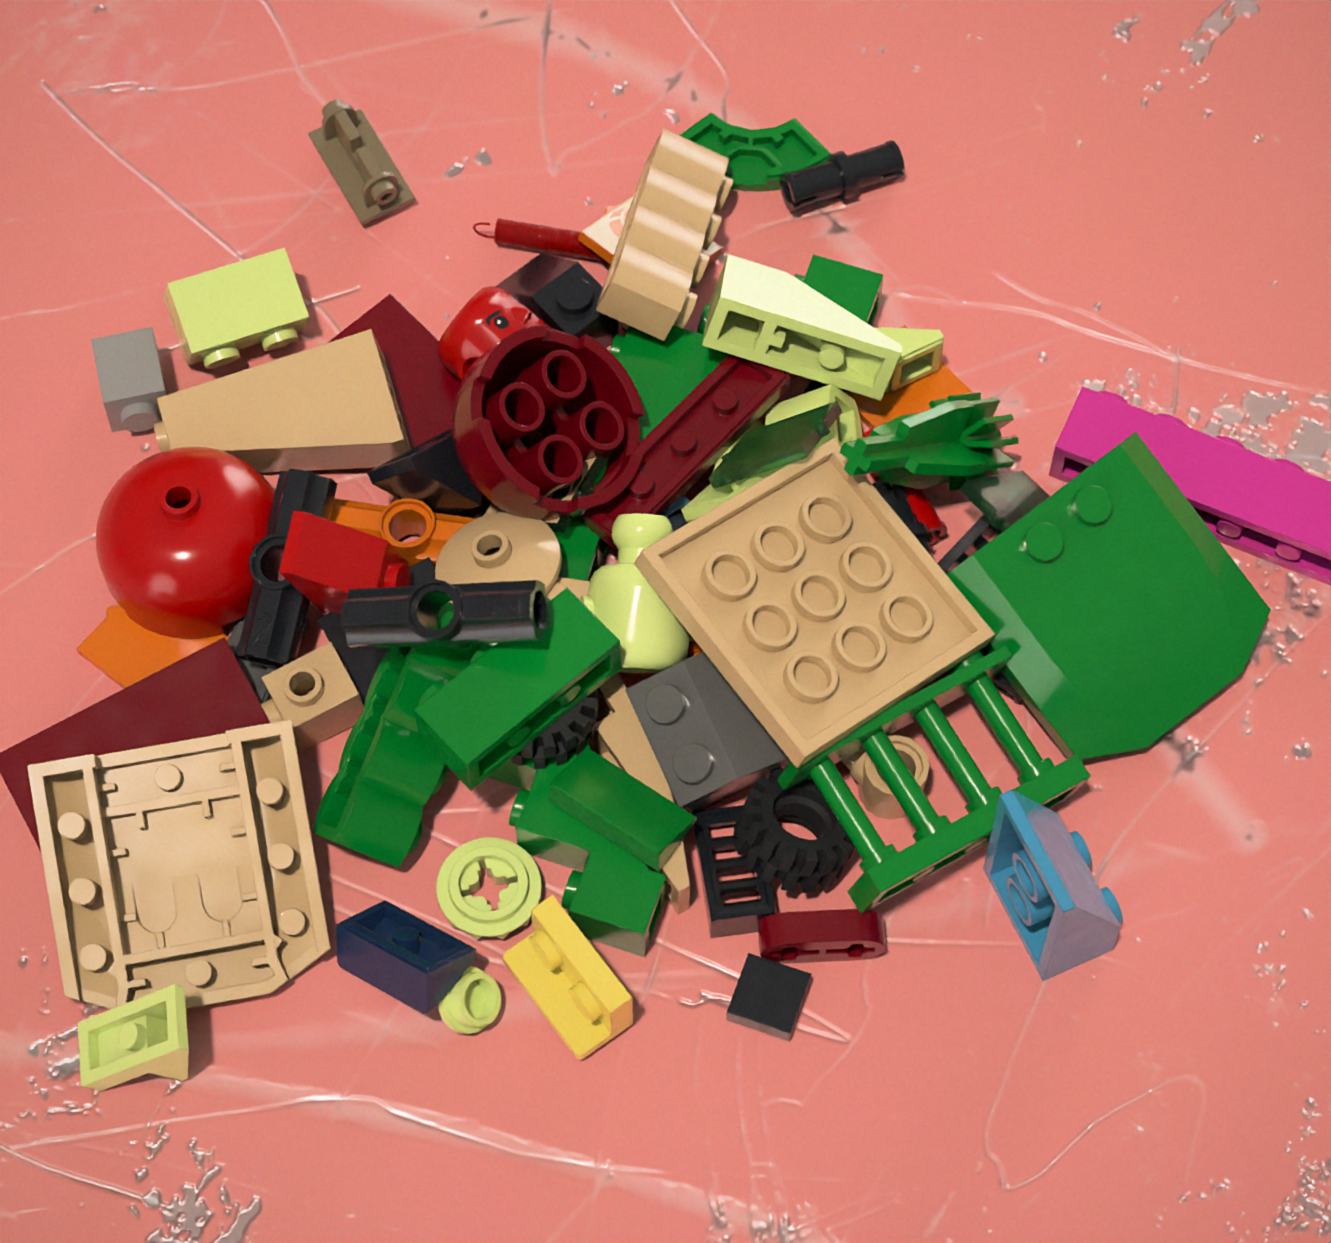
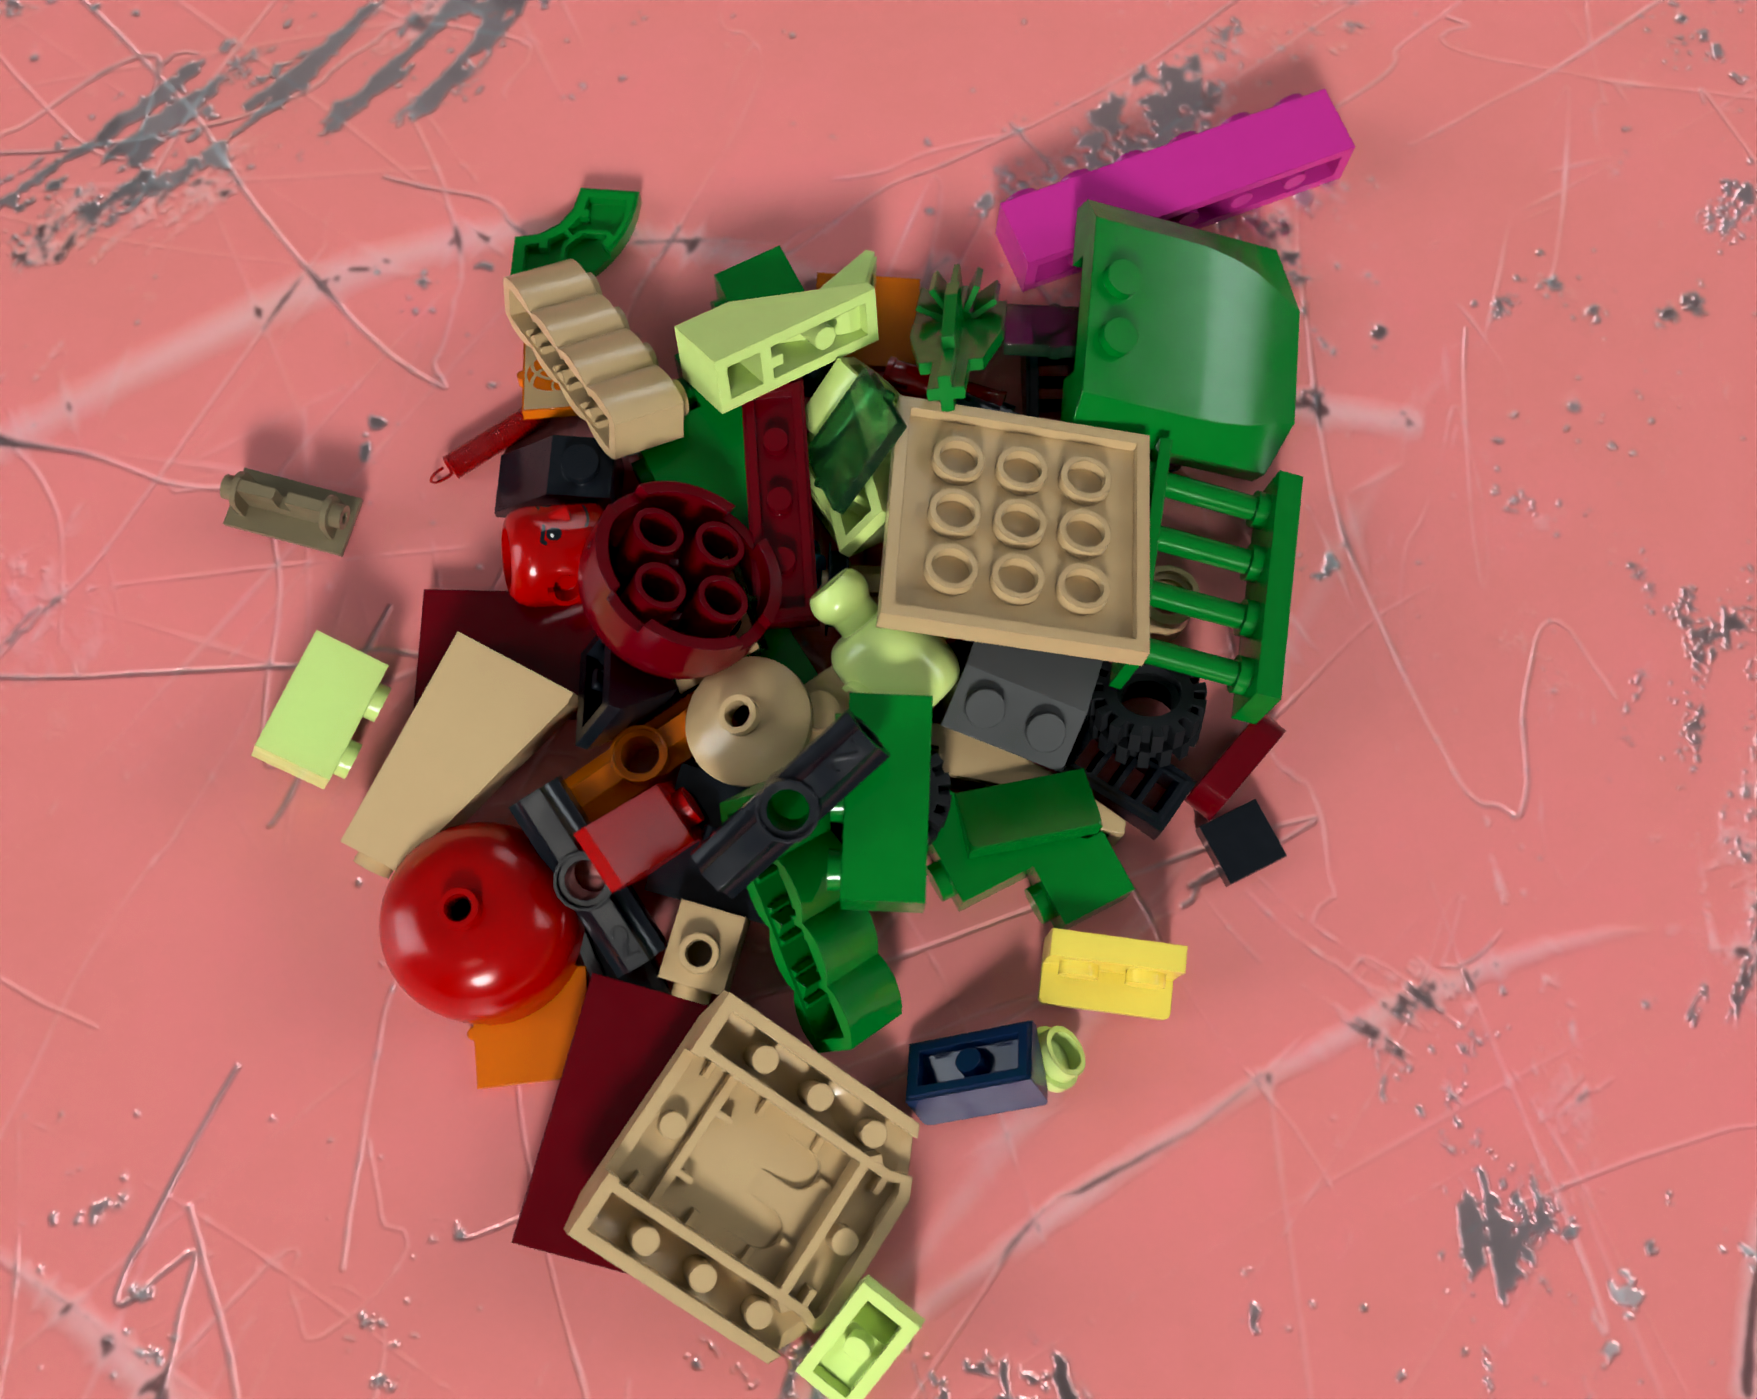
camera: 50 degrees left, 10 degrees up
light grey brick [91,327,168,432] -> none
yellowish green gear [436,837,542,940] -> none
black pin [780,140,905,211] -> none
dark azure slope [983,790,1123,981] -> none

